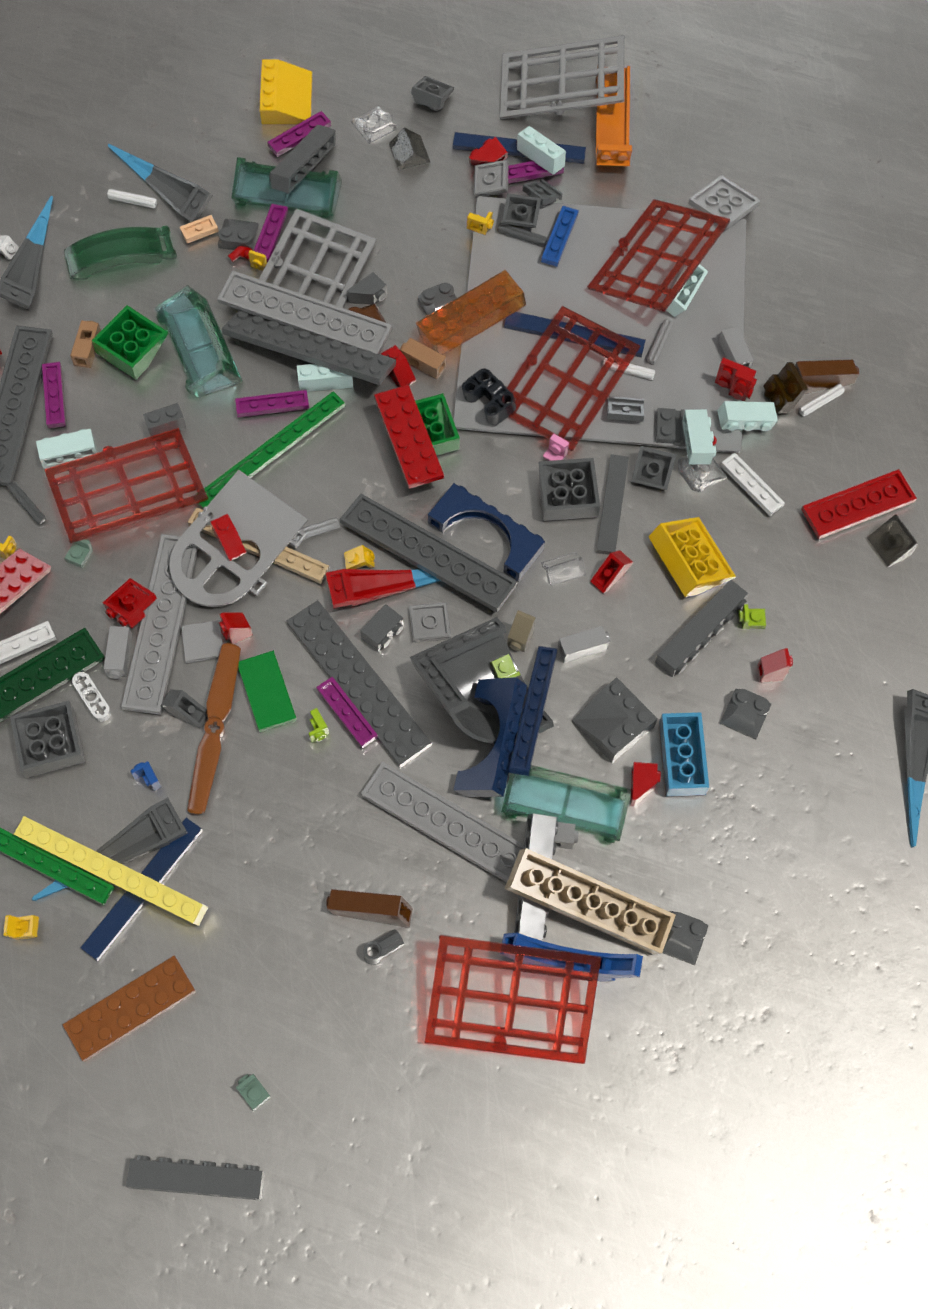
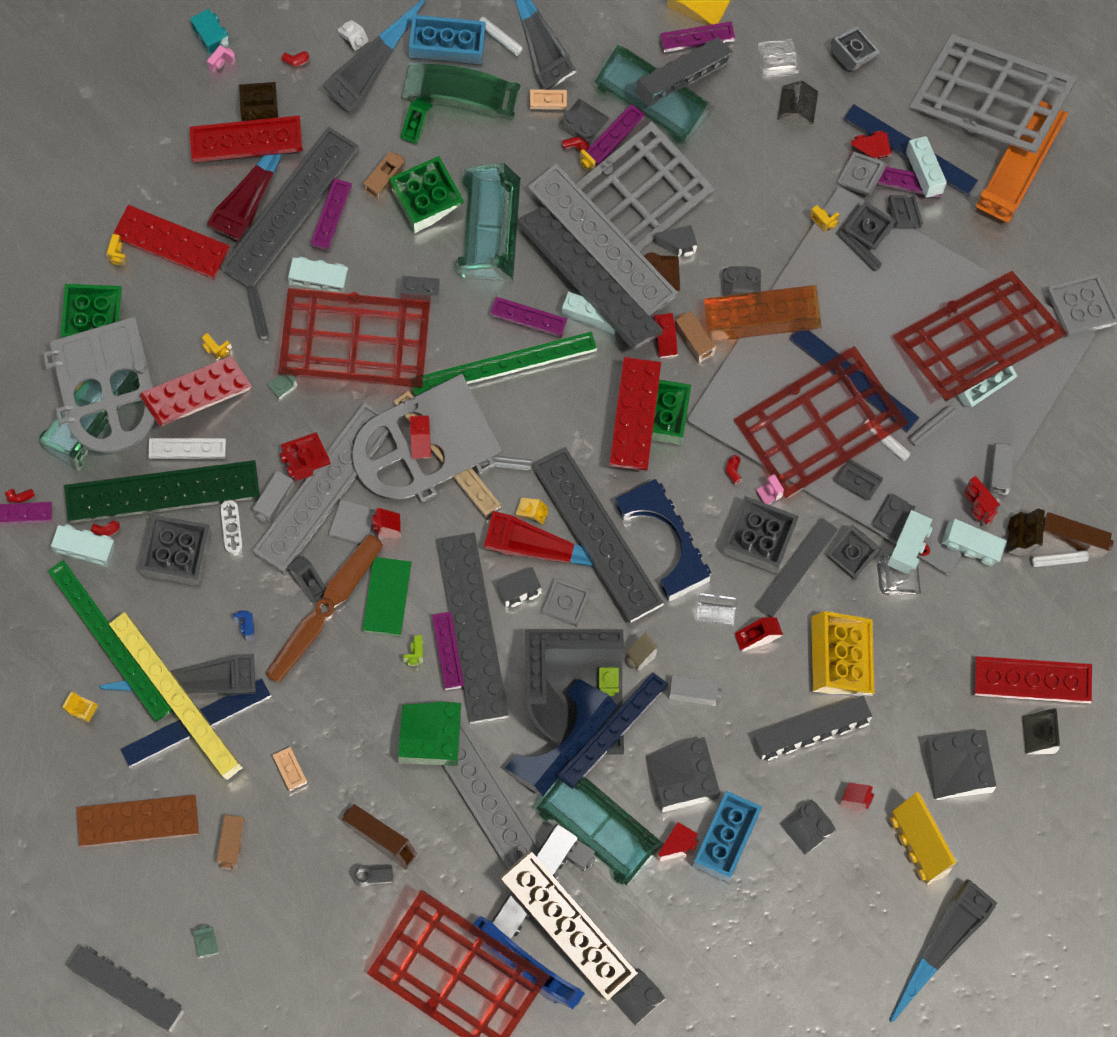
camera: 25 degrees right, 5 degrees up
black beam [462,368,516,425] -> none
blue plate [541,206,579,267] -> none
white plate [721,453,785,516] -> none
lime bracket [738,604,766,629] -> none
none -> medium nougat brick [217,815,245,870]
none -> light nougat plate [273,747,307,792]
none -> green slope [398,702,461,766]
none -> green slope [400,99,433,144]
none -> dark azure brick [409,15,486,64]
none -> red arm [725,455,742,484]
none -> yellow slope [890,792,957,885]
none -> dark grey slope [925,730,996,800]

